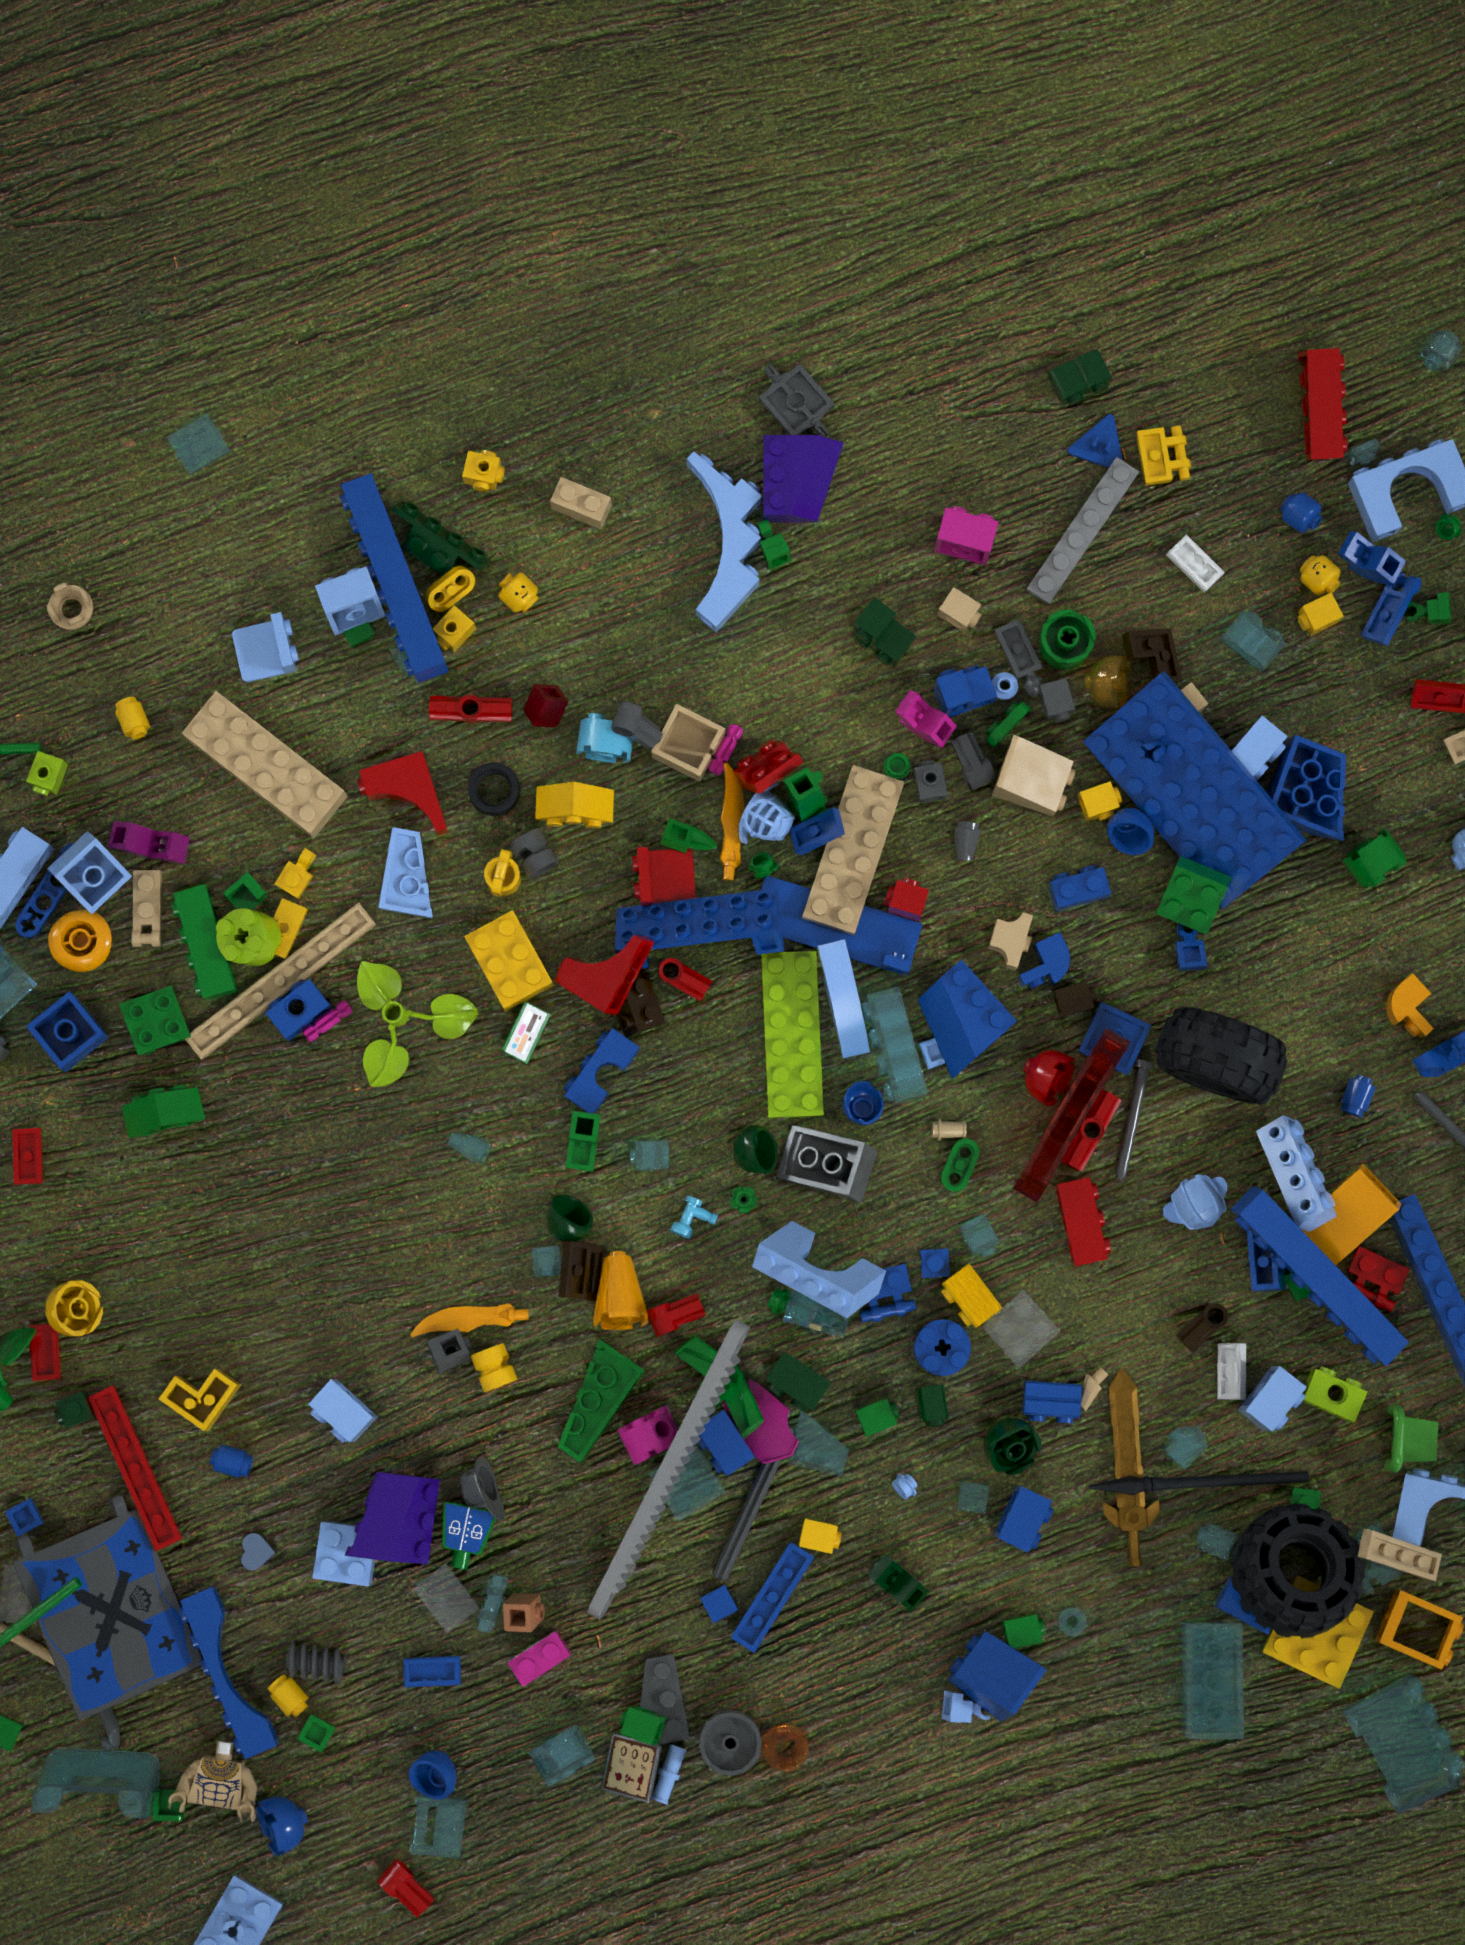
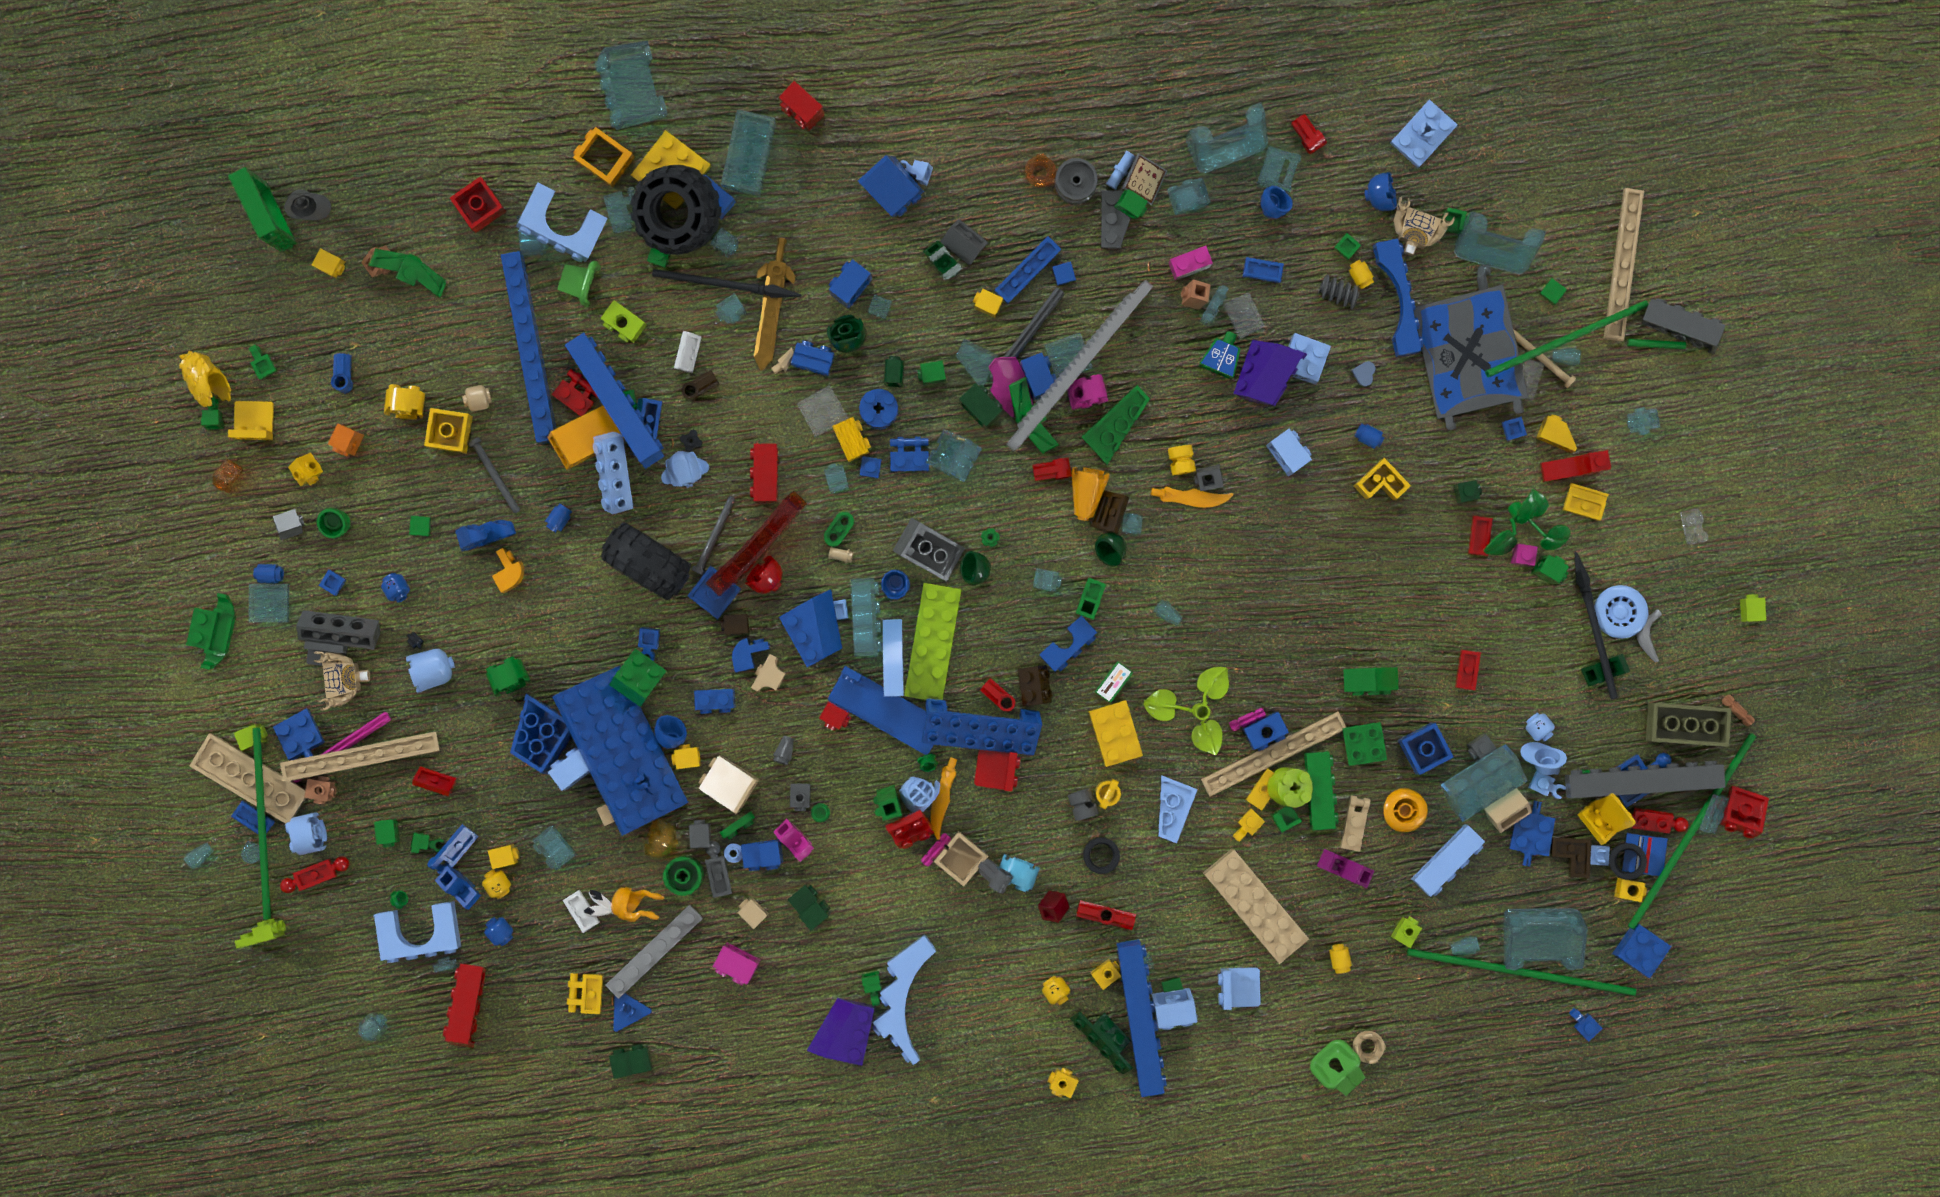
camera: 165 degrees left, 5 degrees up
blue beam [16,843,74,939] -> none
yellow cylinder [45,1280,103,1337] -> none
light blue brick [47,831,132,914] -> none
red plate [88,1385,183,1551] -> none
clear light blue piece [166,413,230,476] -> none
red arch [357,751,448,836] -> none
yellow plate [425,566,475,612] -> none
dark grey piece [460,1457,505,1520] -> none
yellow brick [535,782,614,828] -> none
tan brick [550,477,612,530] -> none
red arch [554,934,655,1014] -> none
green plate [660,818,718,853] -> none
medium azure piece [670,1196,718,1239] -> none
light blue arch [752,1221,886,1318] -> none
dark grey plate [759,363,835,437] -> none
green plate [768,1288,792,1315] -> none
blue plate [790,807,845,855] -> none
tan plate [802,765,904,936] -> none
light blue plate [892,1473,917,1500] -> none
dark grey piece [951,732,997,791] -> none
green brick [1002,1613,1046,1649] -> none
clear light blue plate [1058,1607,1087,1636] -> none
red piece [1061,1089,1122,1173] -> none
dark brown plate [1122,628,1182,684] -> none
light blue brick [1237,1366,1307,1432] -> none
tan plate [1358,1529,1442,1581] -> none
none -> light orange hair [583,887,664,922]
none -> black plate [680,430,703,452]
none -> red brick [778,81,825,132]
none -> dark grey panel [941,219,989,265]
none -> clear light blue windscreen [1185,102,1268,173]
none -> bright green piece [1310,1039,1366,1096]

